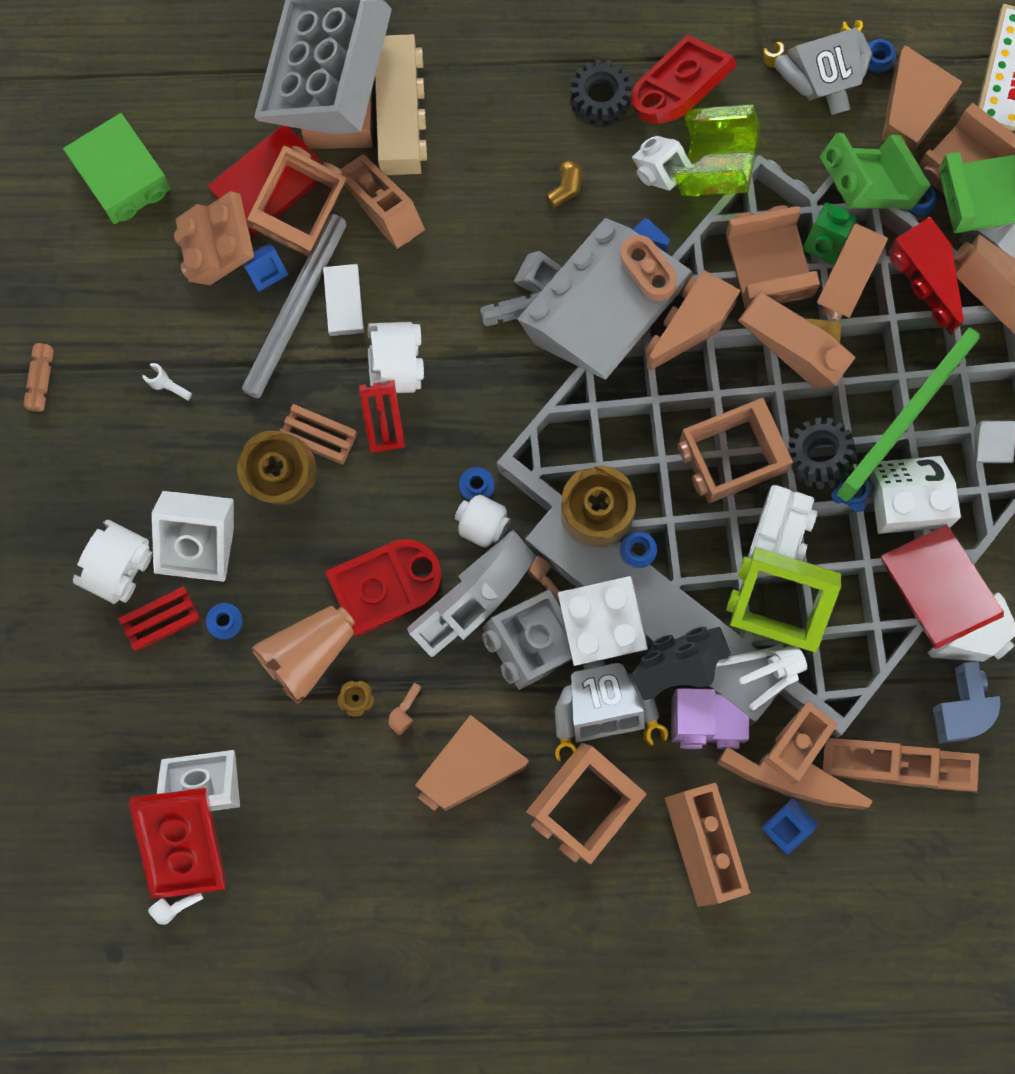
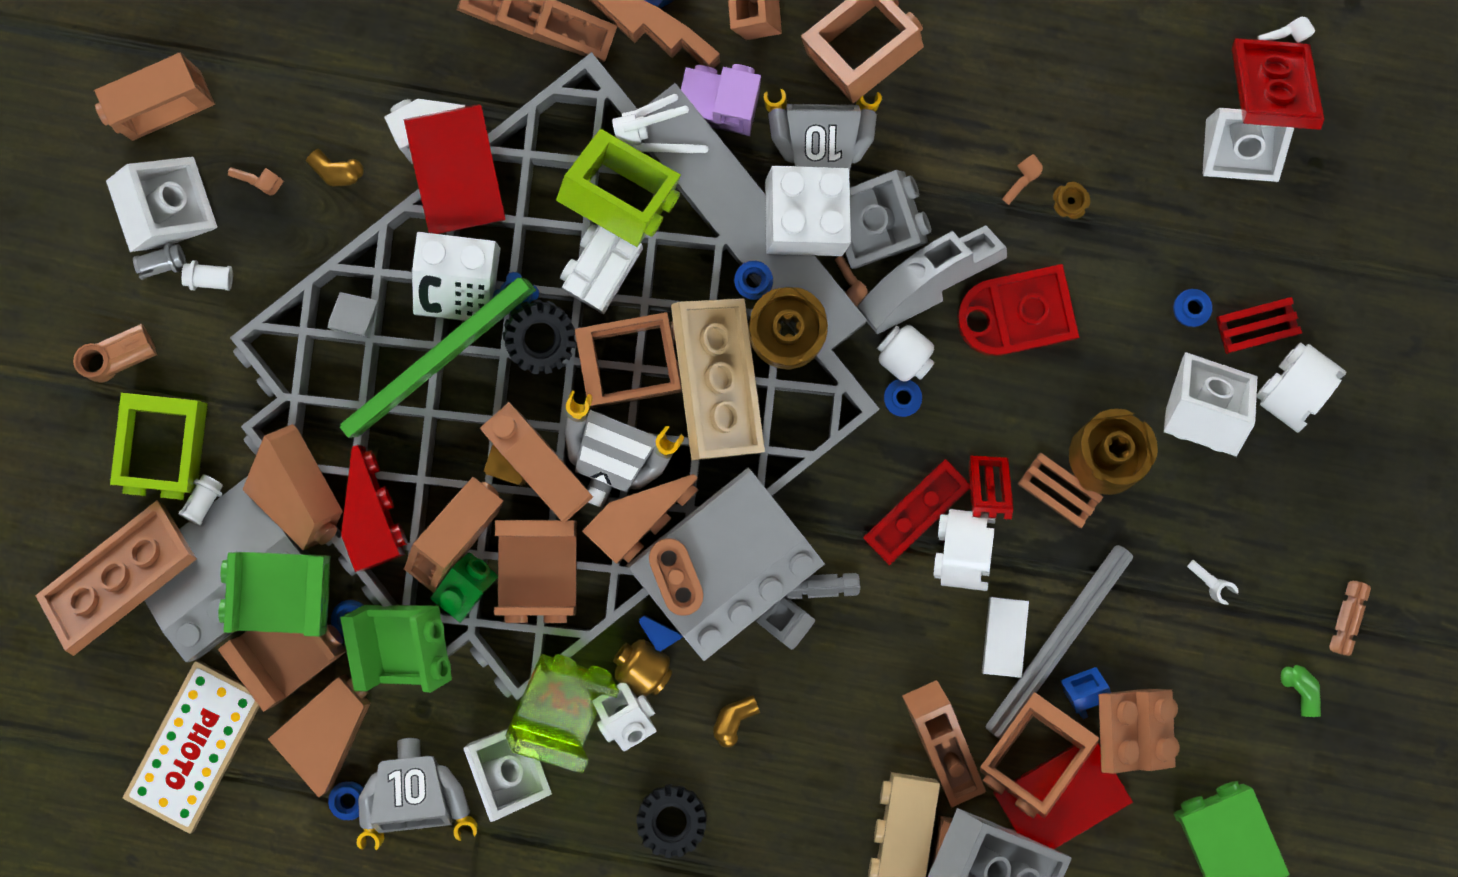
camera: 170 degrees left, 10 degrees up
nougat cone [251,606,355,704] -> none
nougat slope [415,715,529,811] -> none
red tile [631,35,737,124] -> none
black brick [632,626,731,701] -> none
nougat slope [764,701,838,785] -> none
sand blue brick [933,661,1000,744] -> none
none -> white slope [463,723,552,822]
none -> torso [565,390,684,509]
none -> pearl gold head [613,640,672,697]
none -> tan plate [671,298,765,460]
none -> red tile [863,459,970,566]
none -> bright green arm [1281,665,1321,717]

